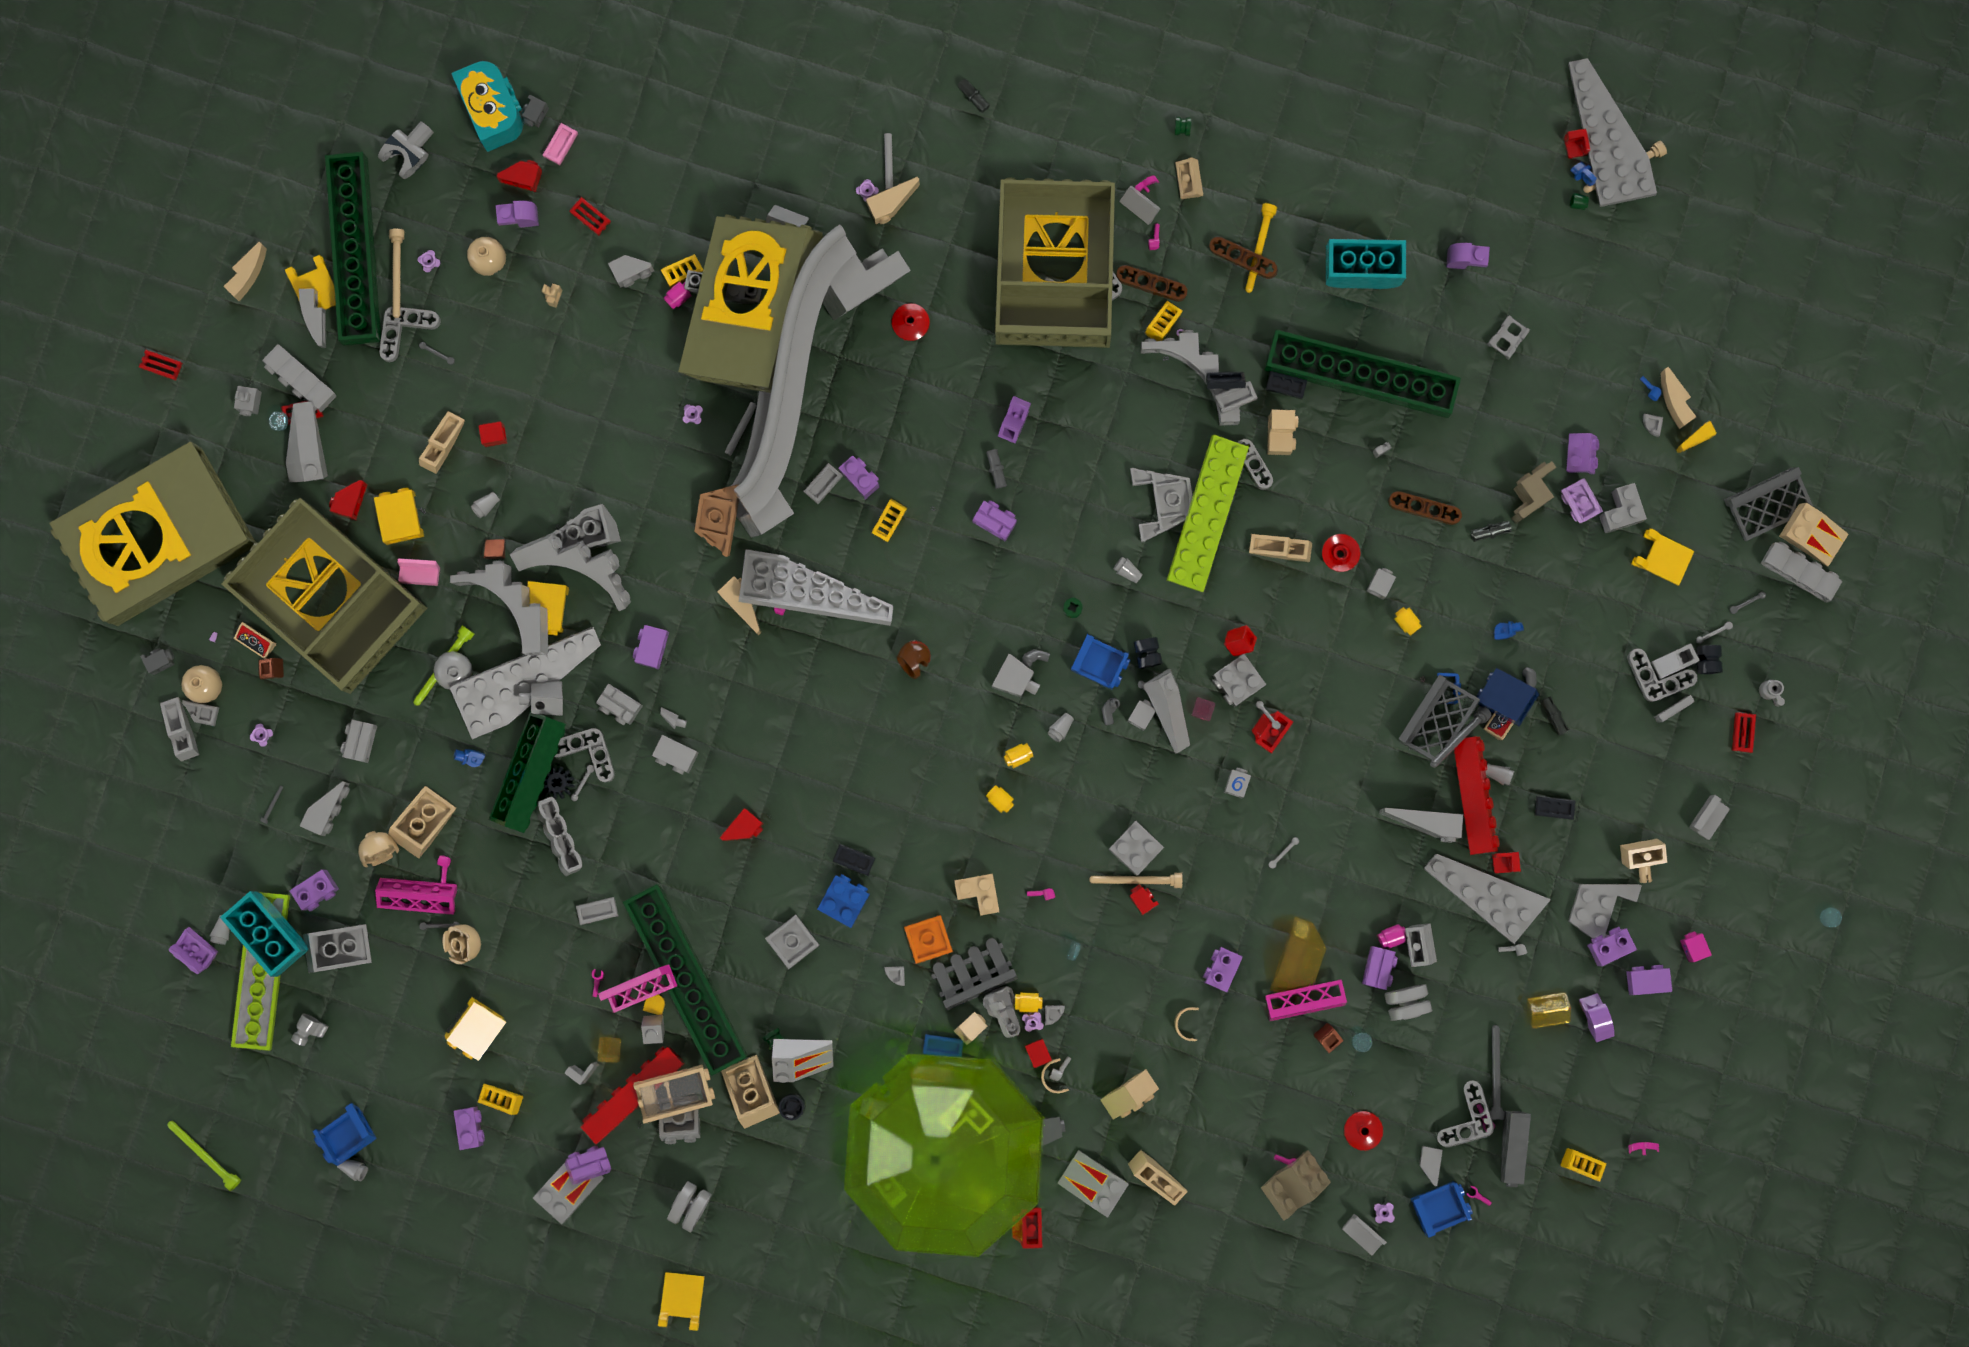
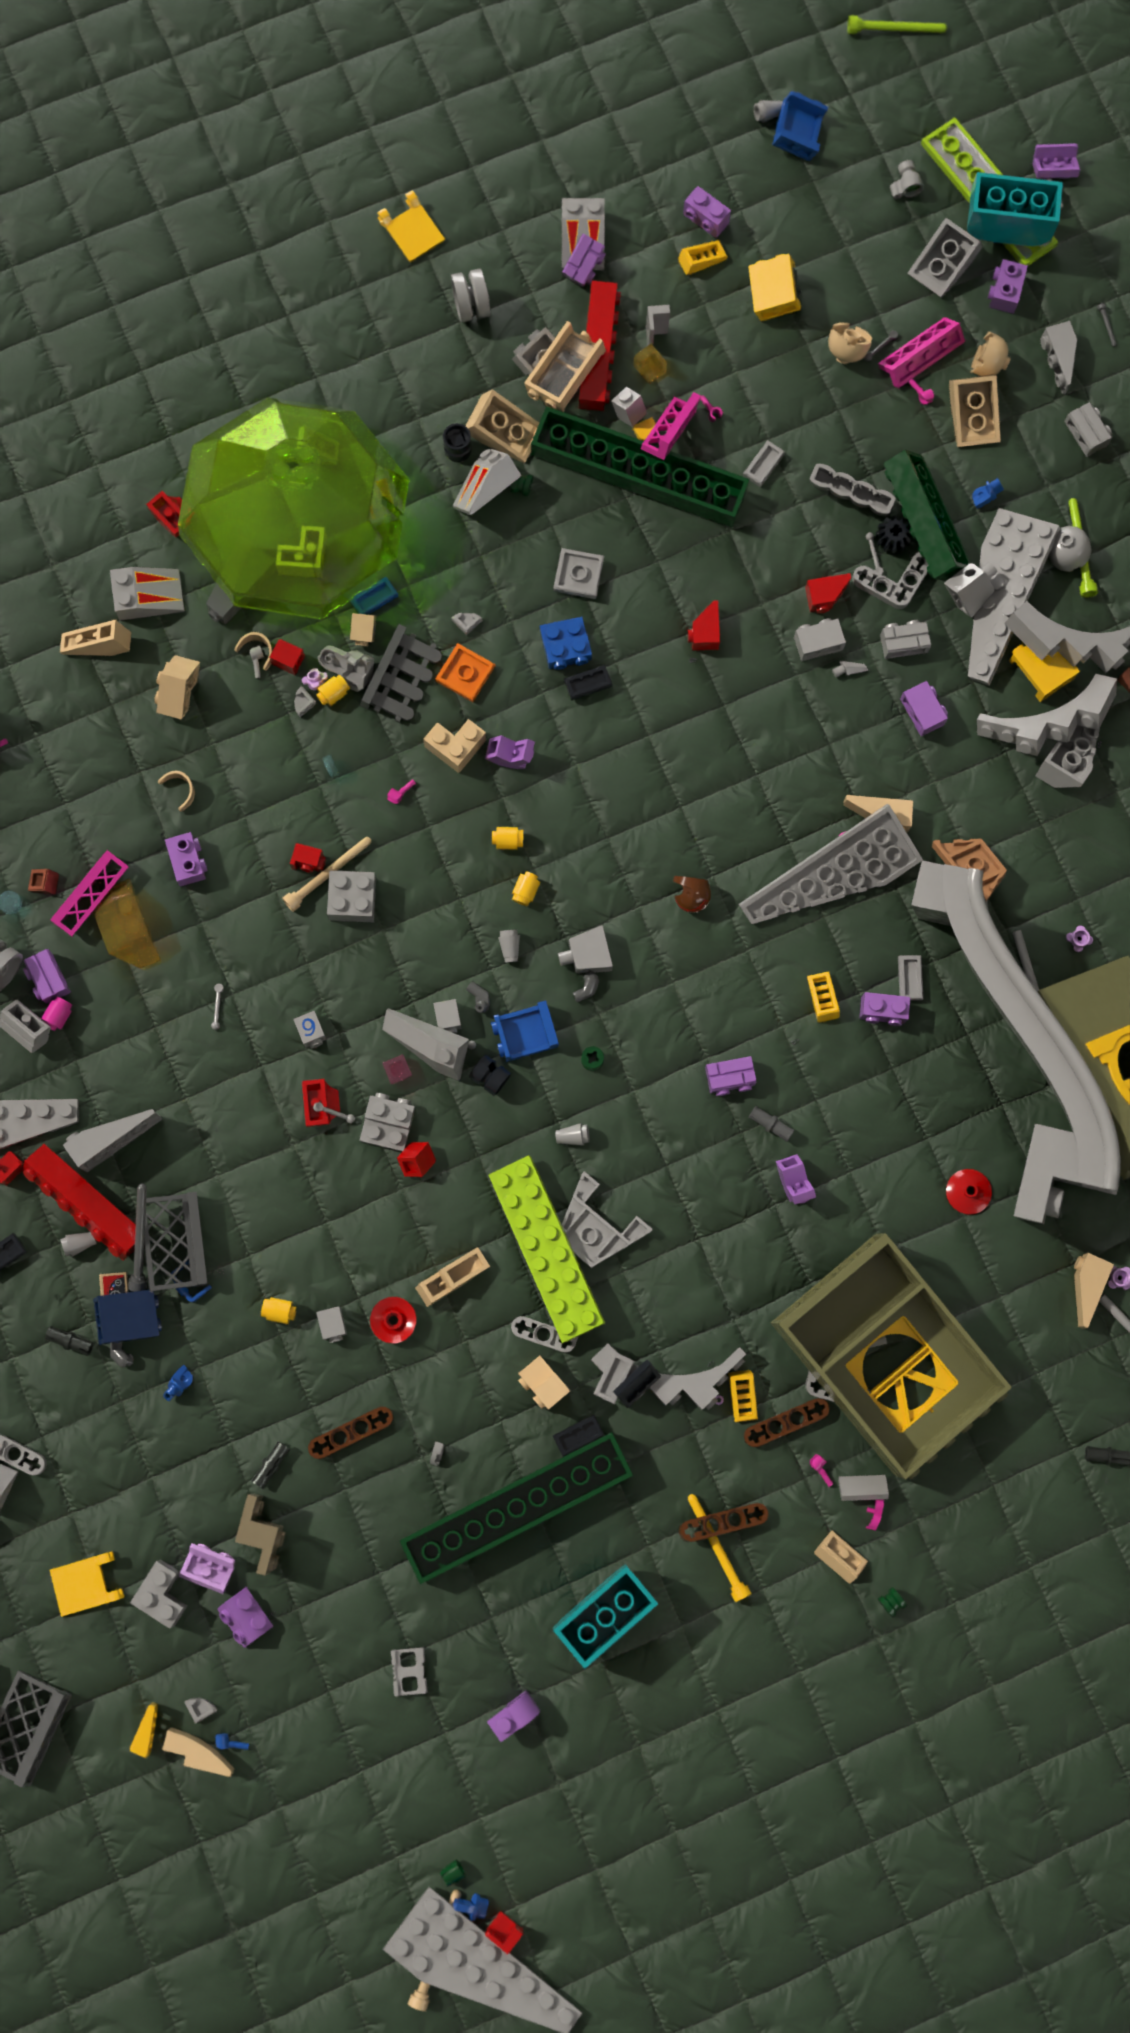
camera: 135 degrees right, 5 degrees down
none -> medium lavender brick [485,736,535,769]
none -> red slope [805,573,851,613]

